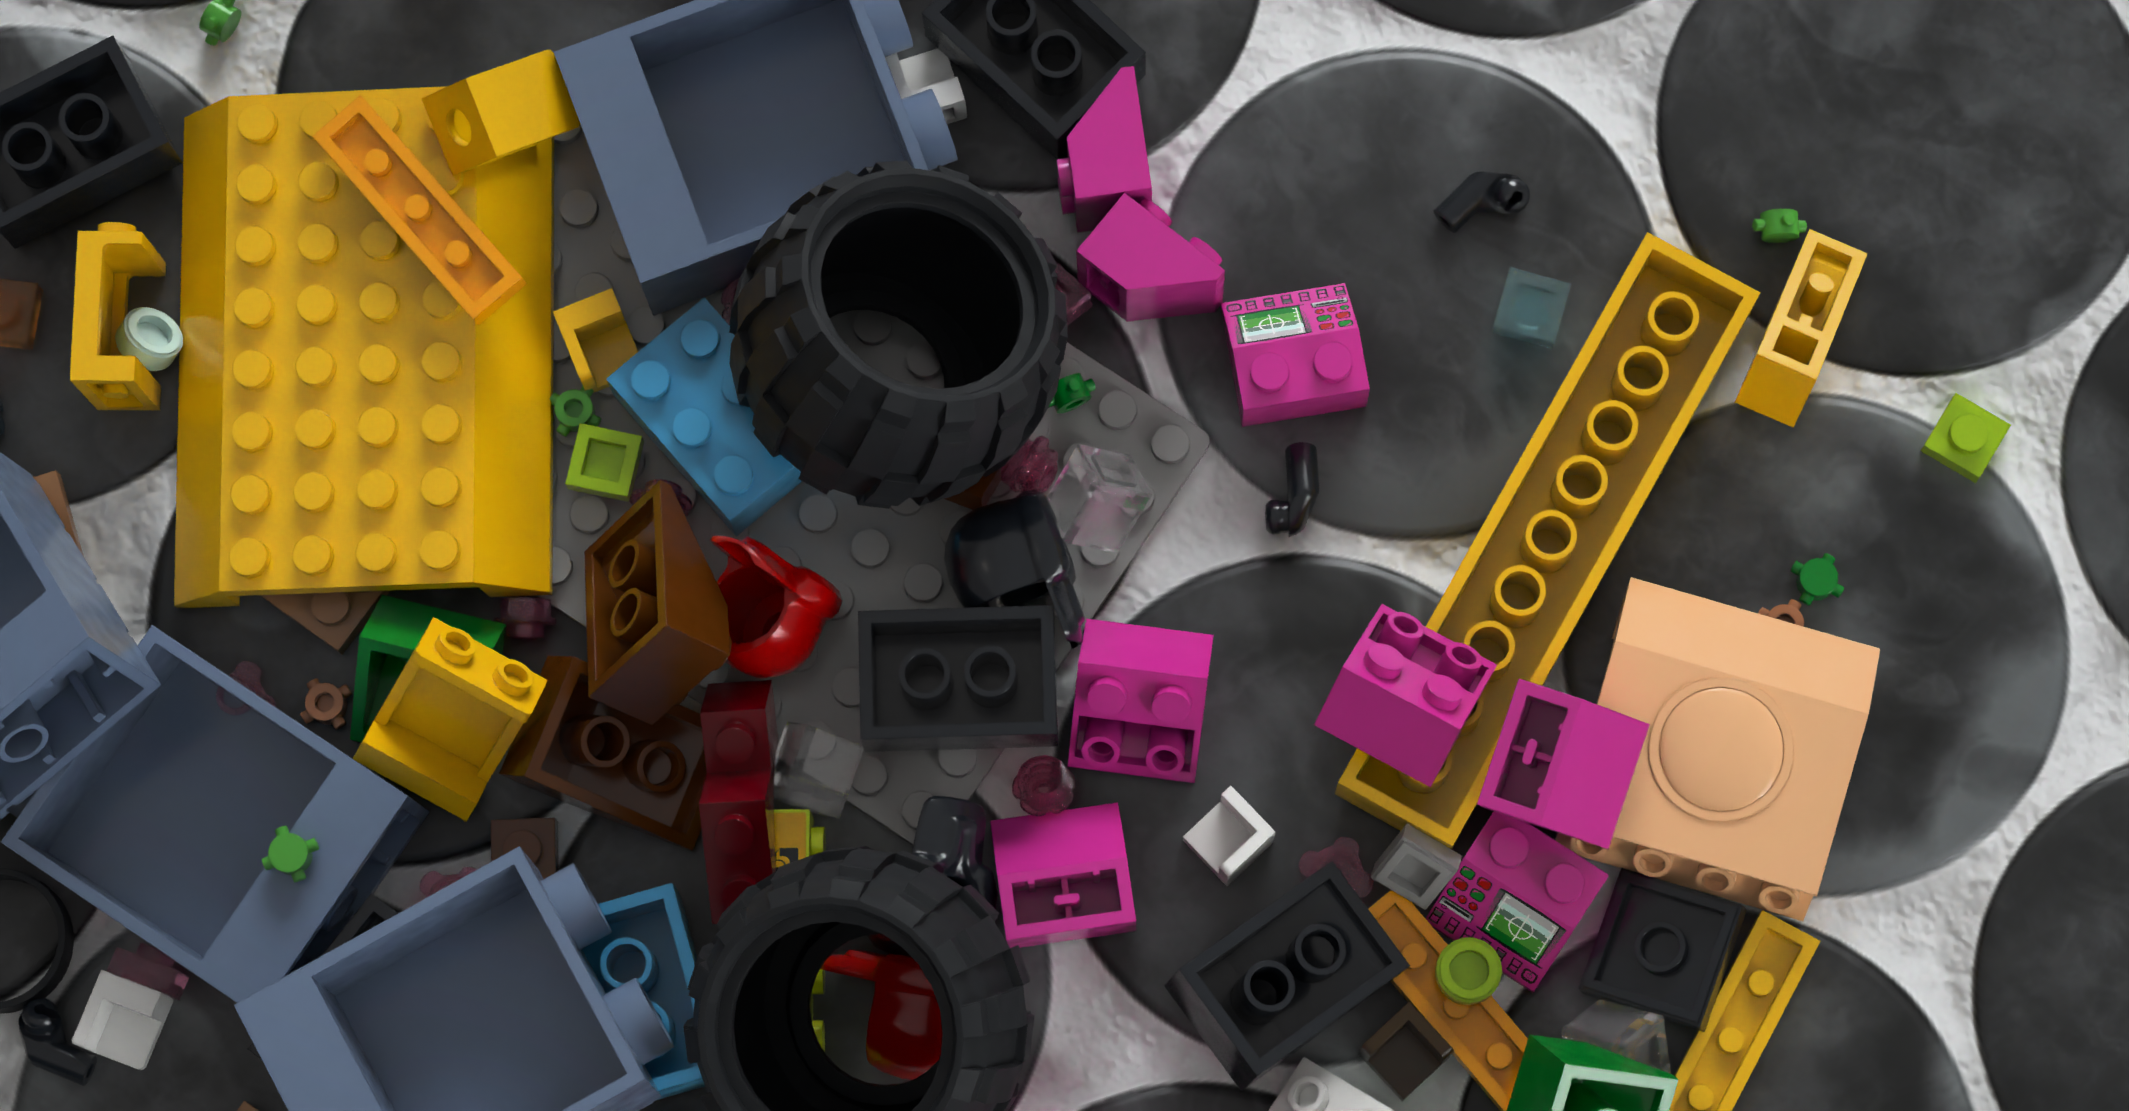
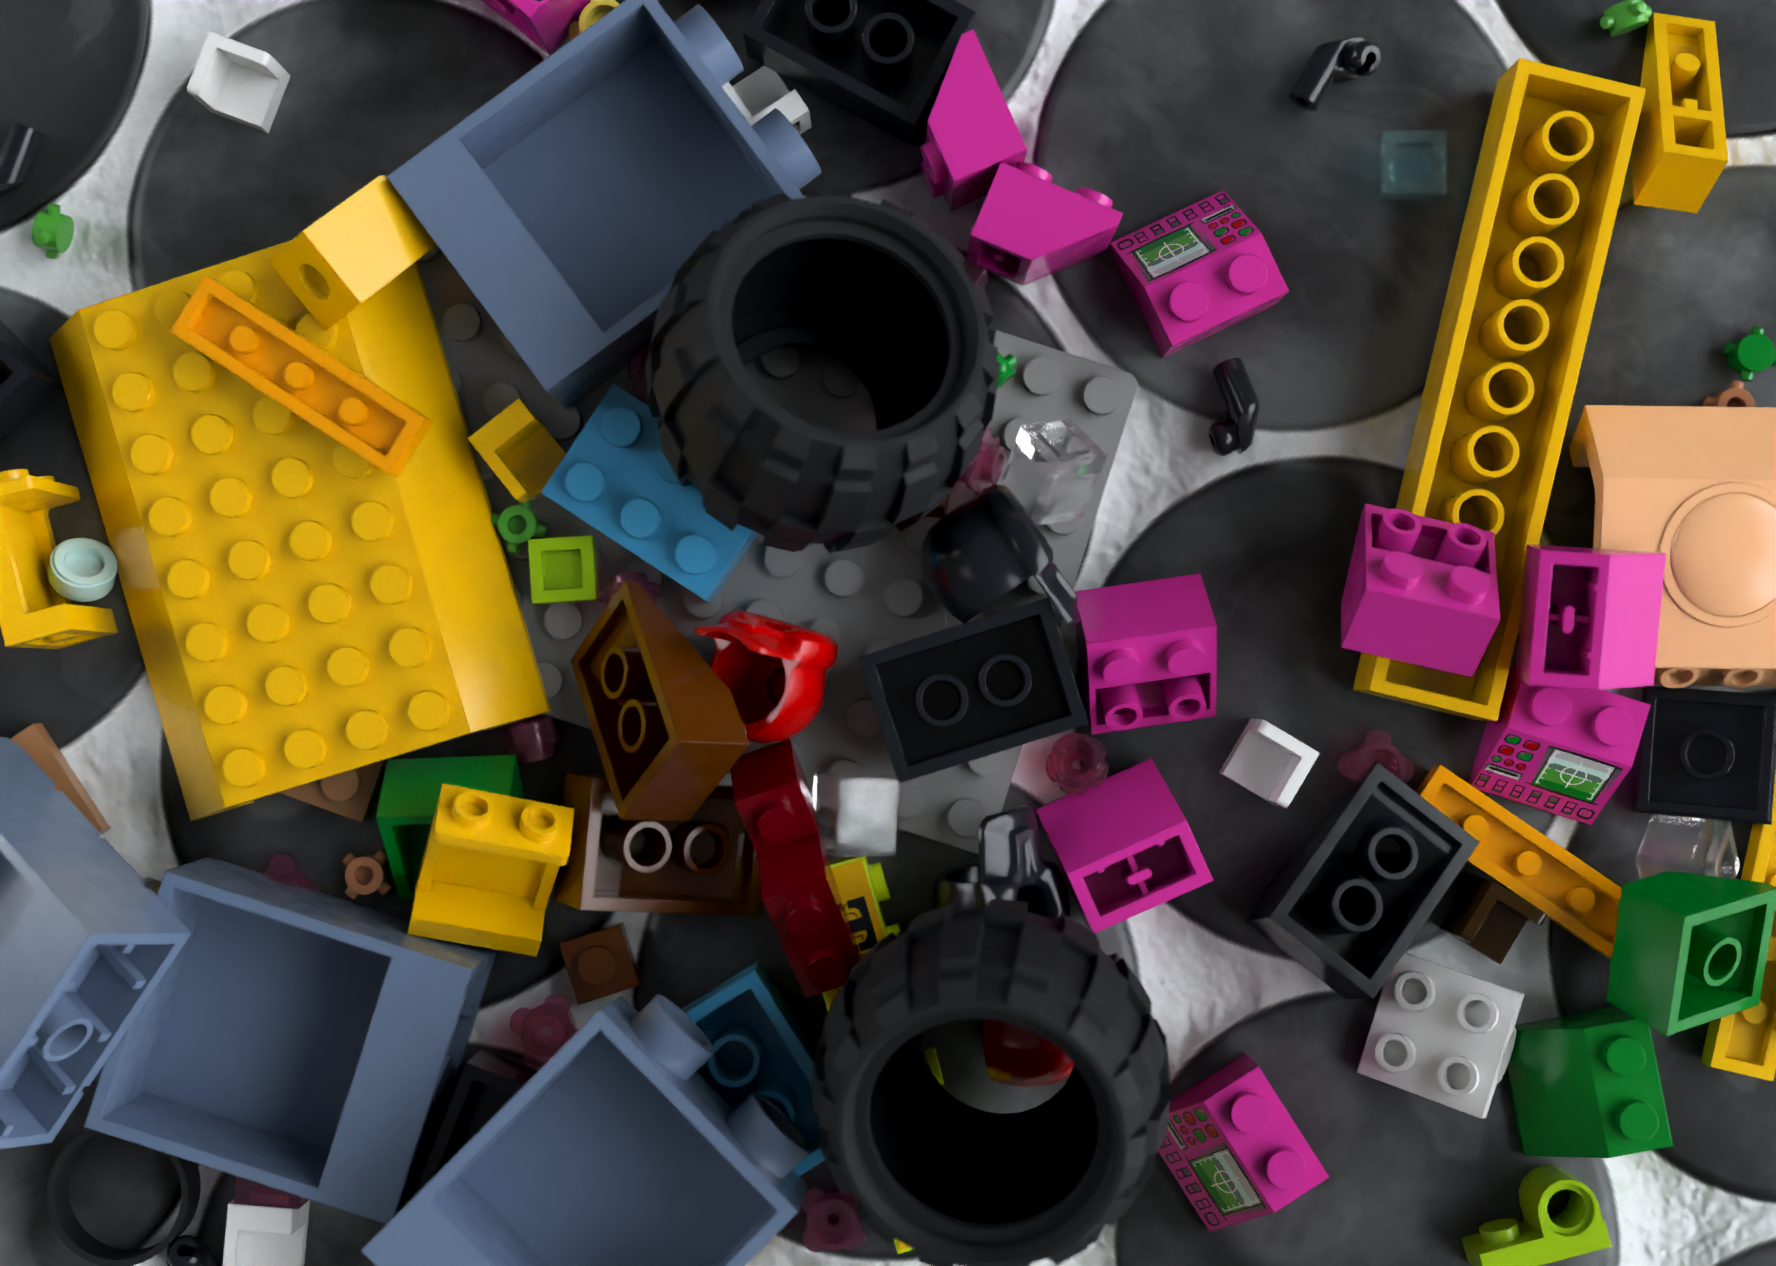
camera: 20 degrees left, 10 degrees up
bright green piece [262,826,319,883] -> none
light grey tile [1370,823,1462,910] -> none
lime tile [1435,937,1502,1005] -> none

